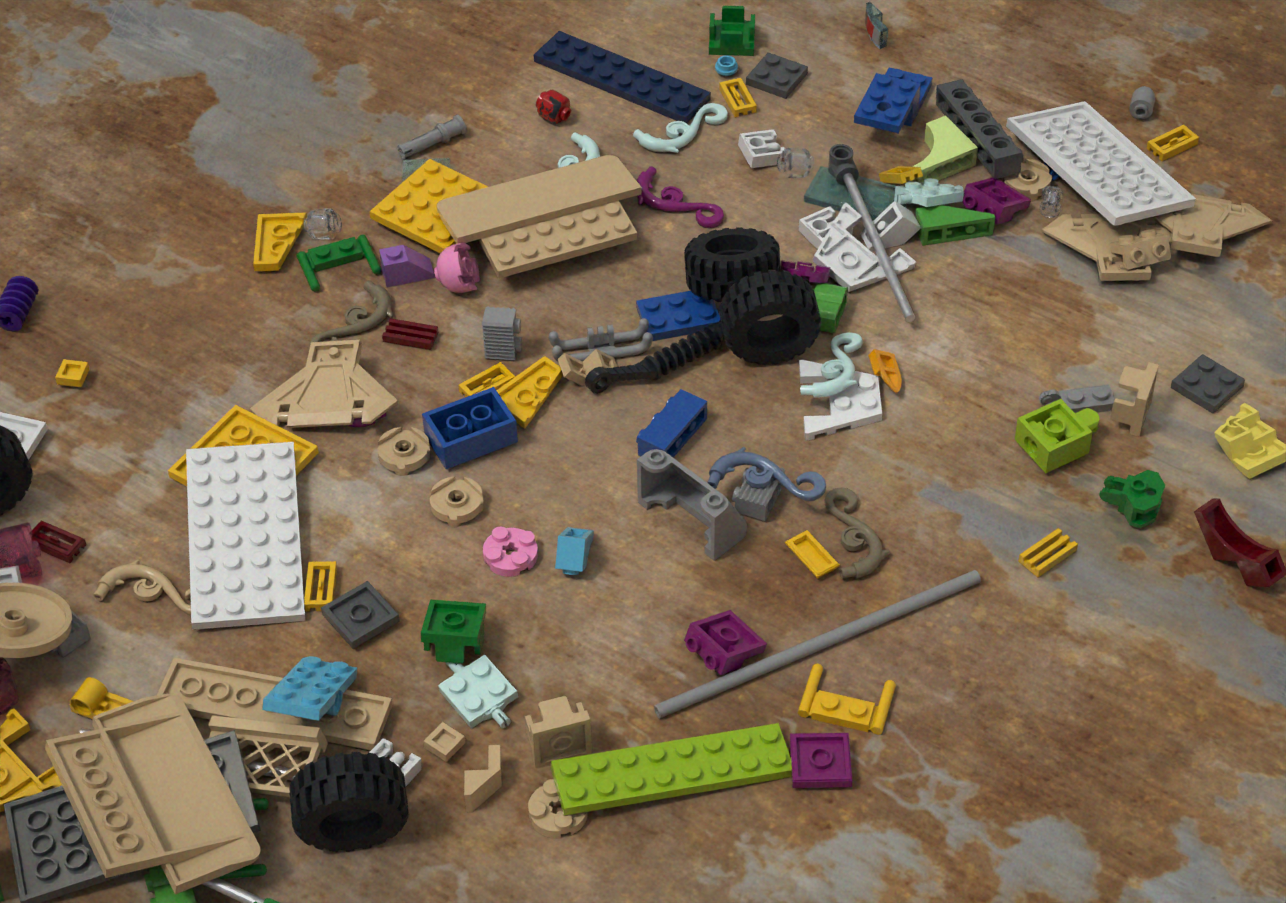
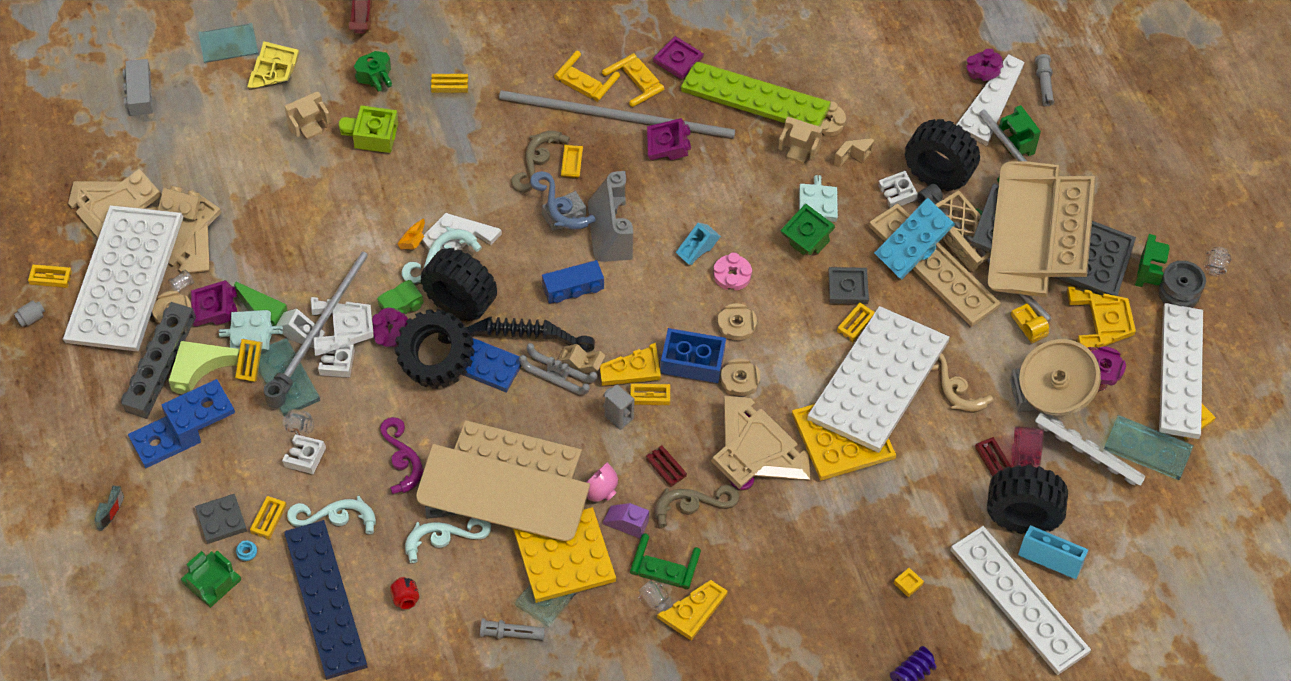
camera: 145 degrees left, 10 degrees up
tan plate [424,722,466,762] -> none
light grey hinge [1039,385,1115,413] -> none
dark grey plate [1171,354,1245,413] -> none
none -> yellow plate [554,51,620,102]

